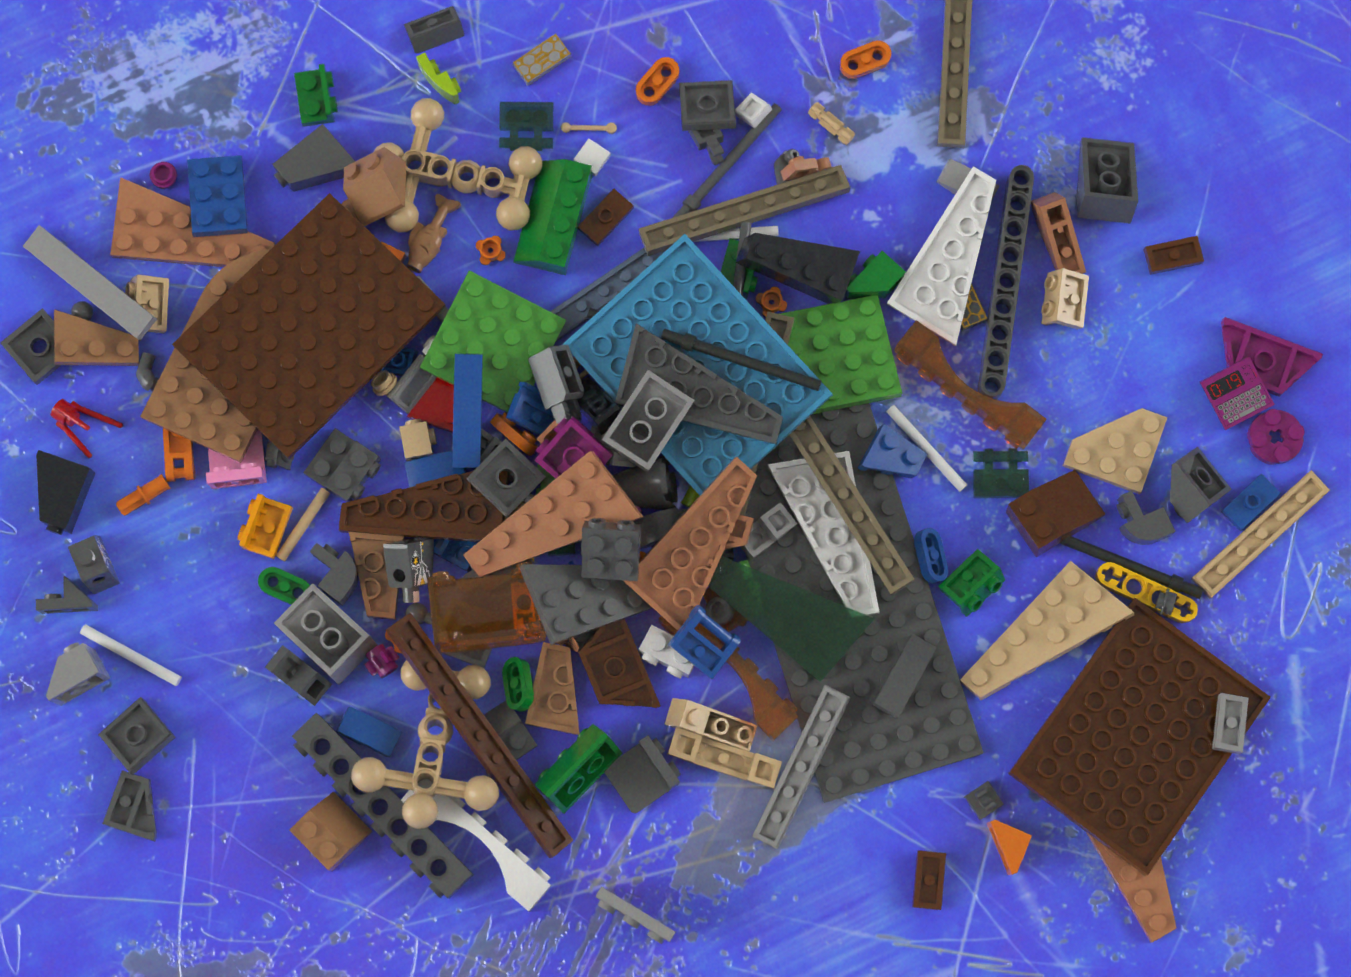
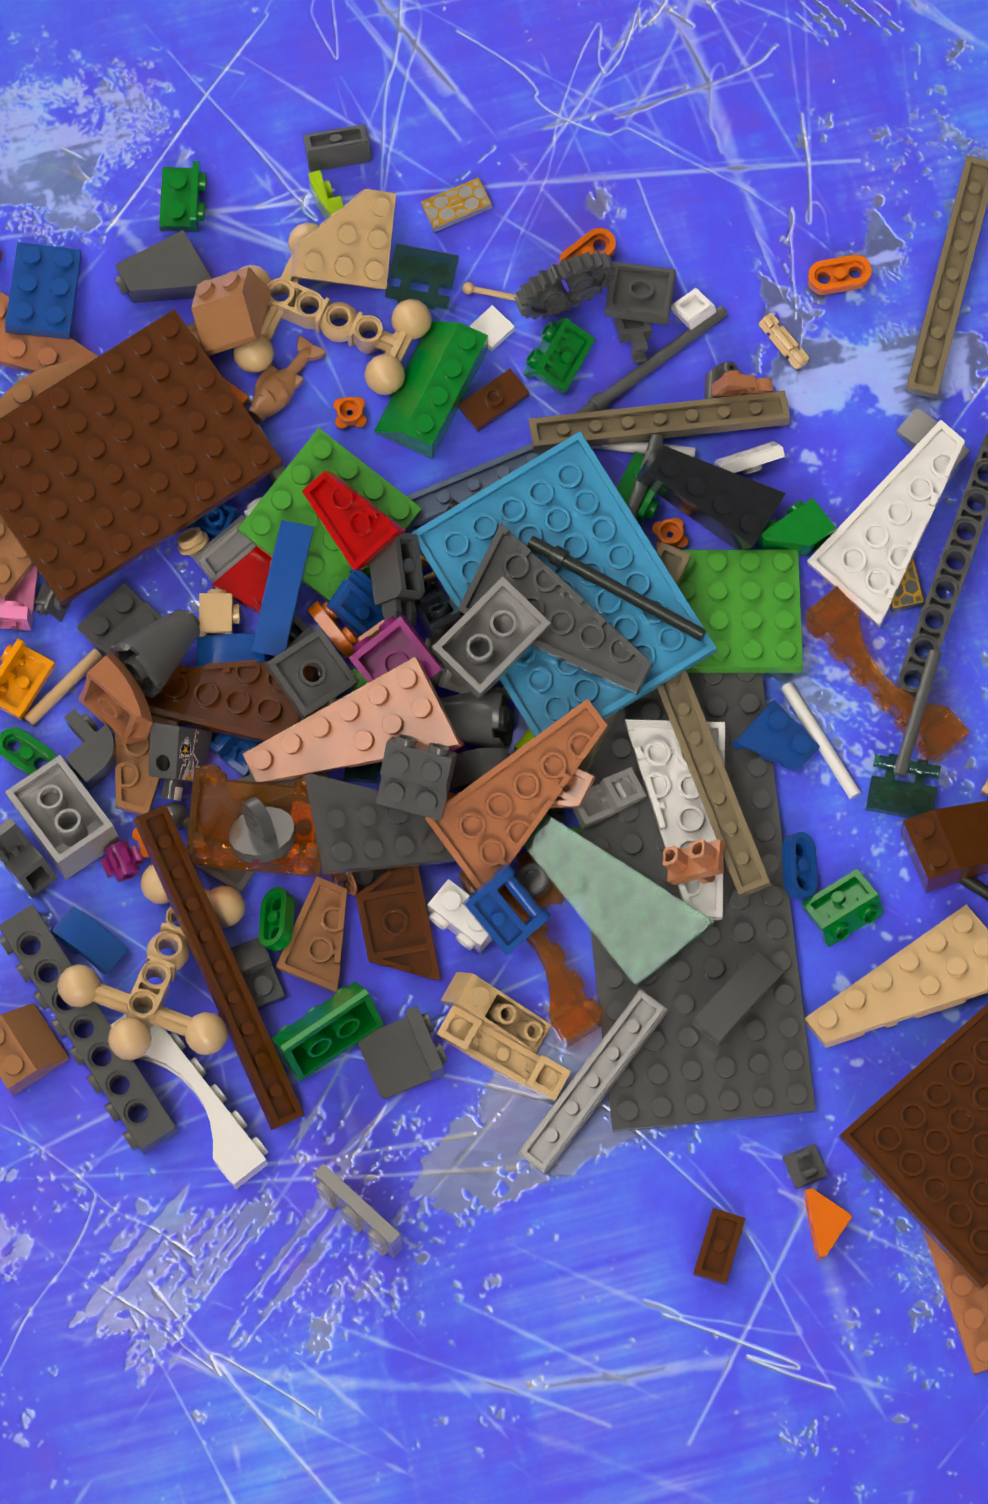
camera: 15 degrees right, 5 degrees down
none -> nougat slope [78,653,153,744]
none -> dark grey cone [109,609,200,698]
none -> dark grey tile [229,797,296,863]
none -> tan plate [291,189,396,290]
none -> red wing [302,471,405,570]
none -> dark grey gear [514,251,617,320]
none -> green bracket [523,317,595,394]
none -> nougat hips [662,839,726,885]
none -> white plate [714,441,785,474]
none -> dark grey bar [893,649,942,777]

